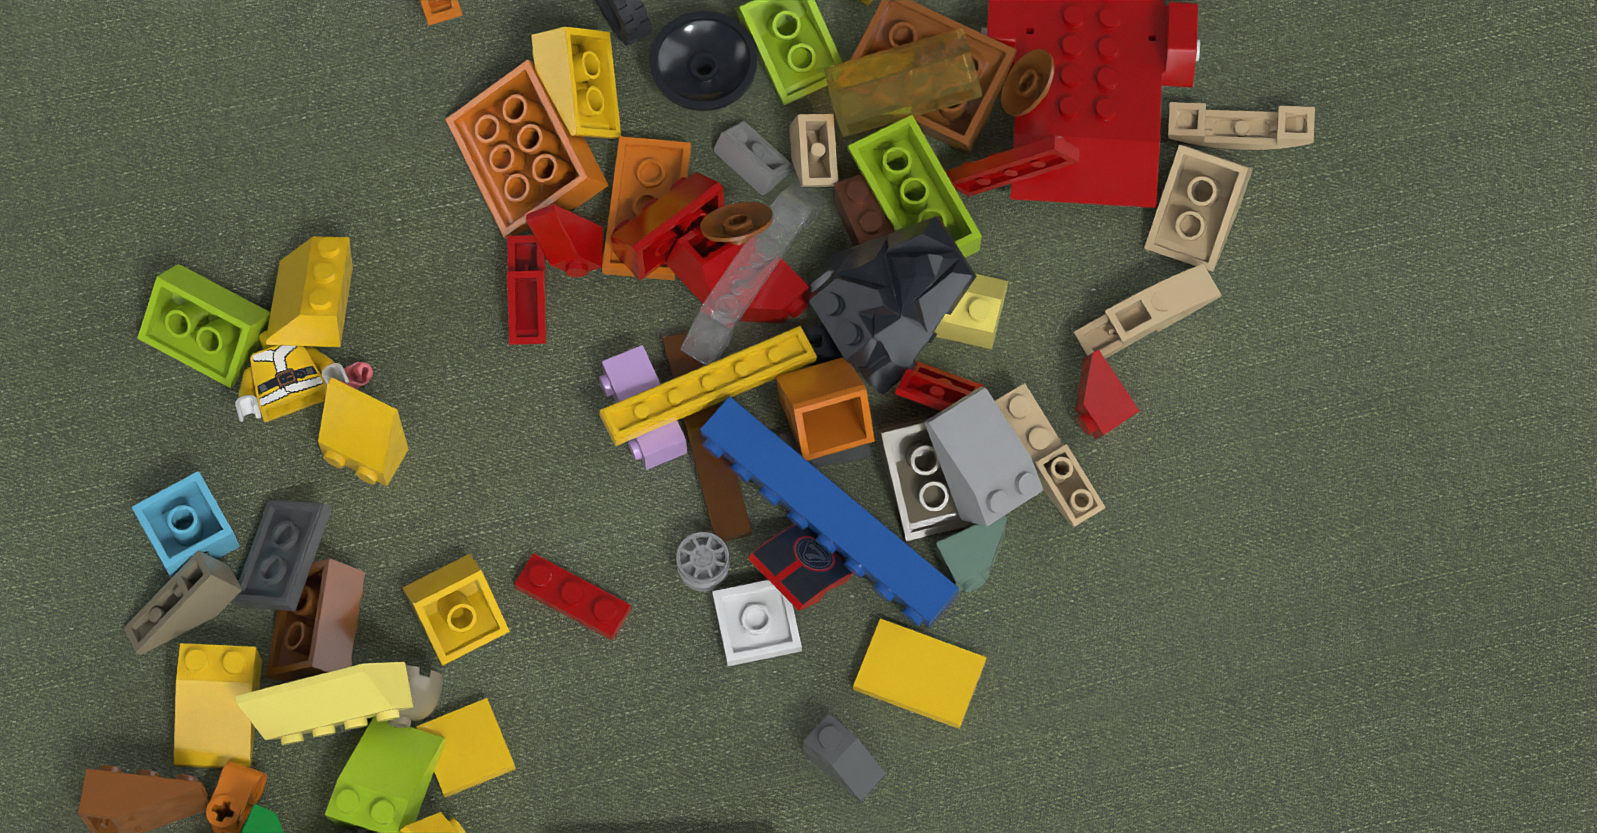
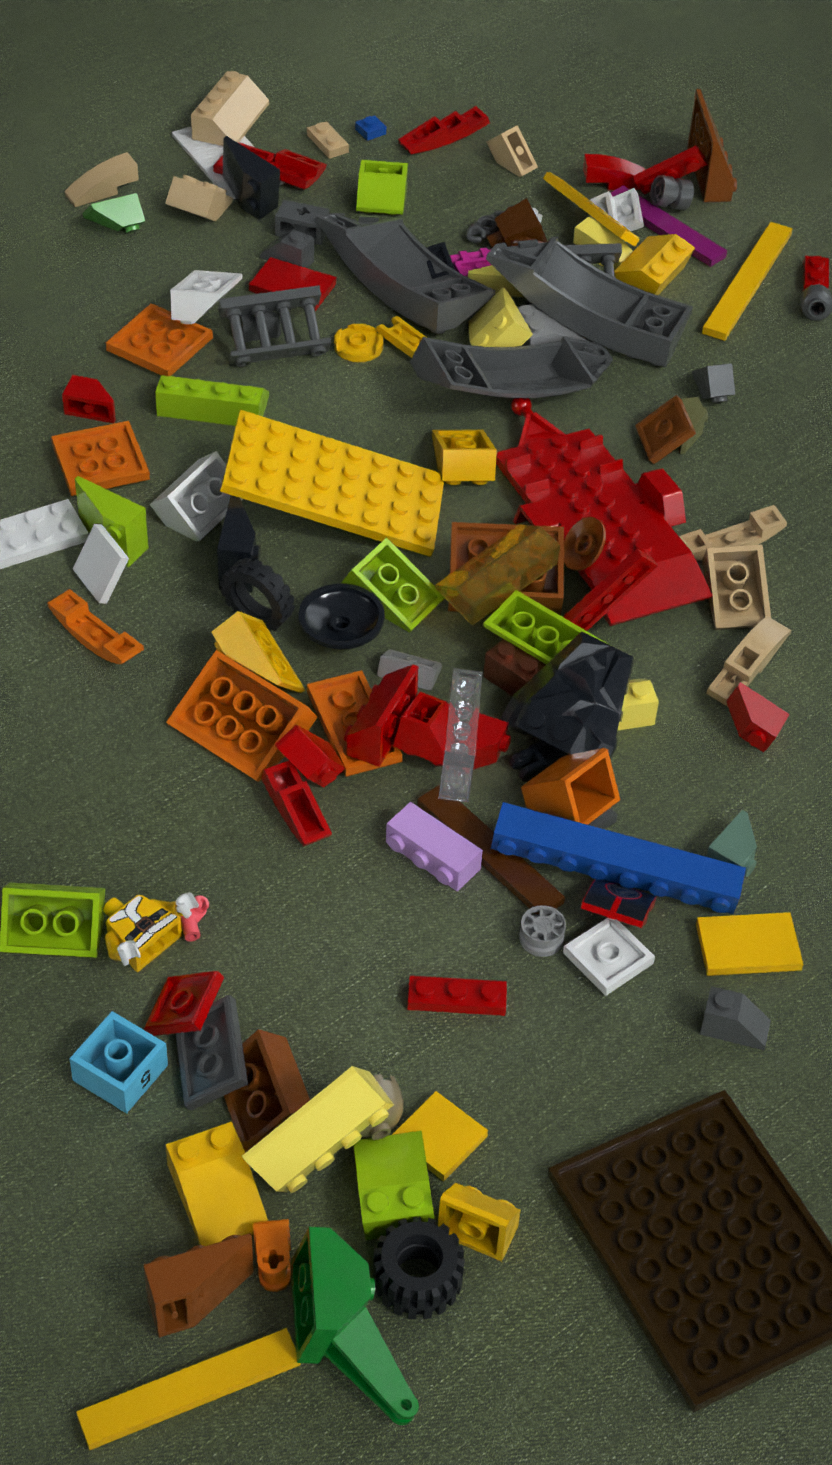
camera: 30 degrees left, 20 degrees down
dark tan slope [124,550,242,655] -> none
yellow slope [266,236,353,347] -> none
yellow slope [318,377,409,486] -> none
yellow slope [403,554,510,666] -> none
yellow tile [599,326,817,446] -> none
dark orange dish [700,202,774,245] -> none
tan slope [789,114,838,187] -> none
dark tan slope [875,412,975,541] -> none
red slope [895,361,984,411] -> none
light grey slope [924,386,1043,527] -> none
tan slope [995,383,1106,528] -> none
none -> red tile [144,971,224,1036]

